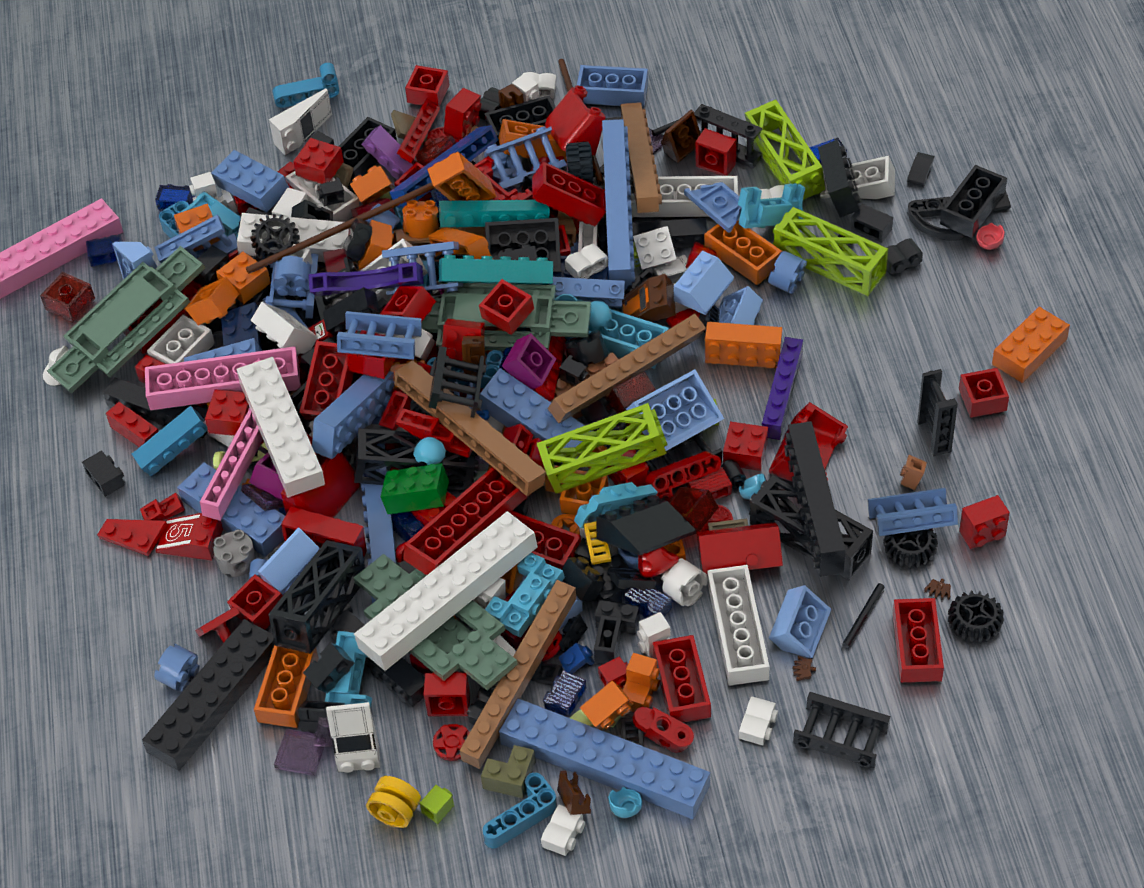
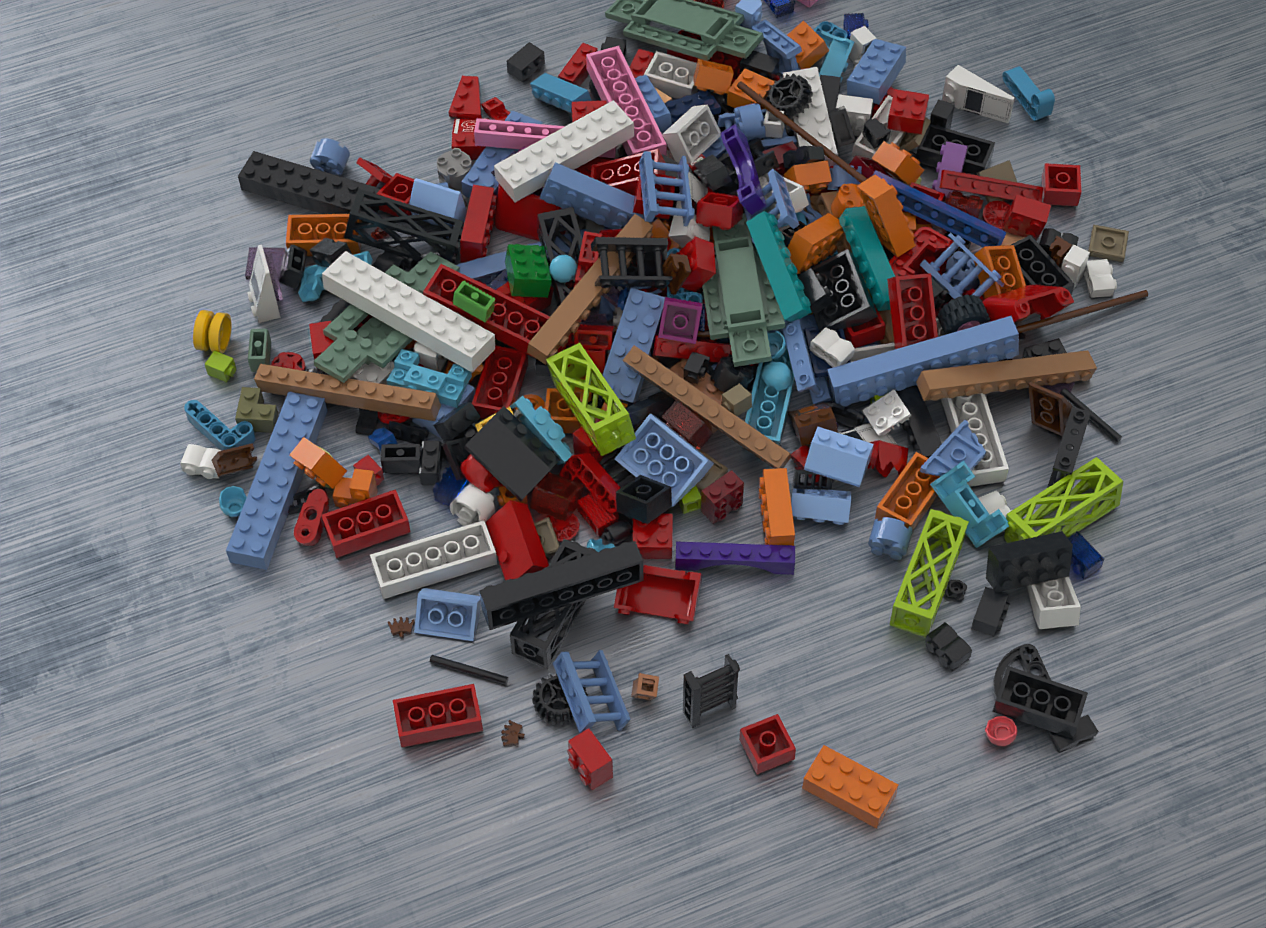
camera: 75 degrees right, 5 degrees up
red brick [479,279,534,335] -> none
clear blue brick [543,670,587,718] -> none
medium blue brick [577,65,648,107] -> none
white brick [637,612,671,658] -> none
red brick [695,128,736,176] -> none
white brick [739,696,778,745] -> none
black fence [793,692,891,768] -> none
black slope [907,152,935,186] -> none
black gear [948,590,1004,643] -> none
none -> sand green brick [248,329,272,372]
none -> bright green brick [453,281,495,322]
none -> black brick [616,475,672,524]
none -> dark red brick [701,470,744,524]
none -> dark tan brick [721,383,752,416]
none -> dark tan tile [1088,224,1129,262]

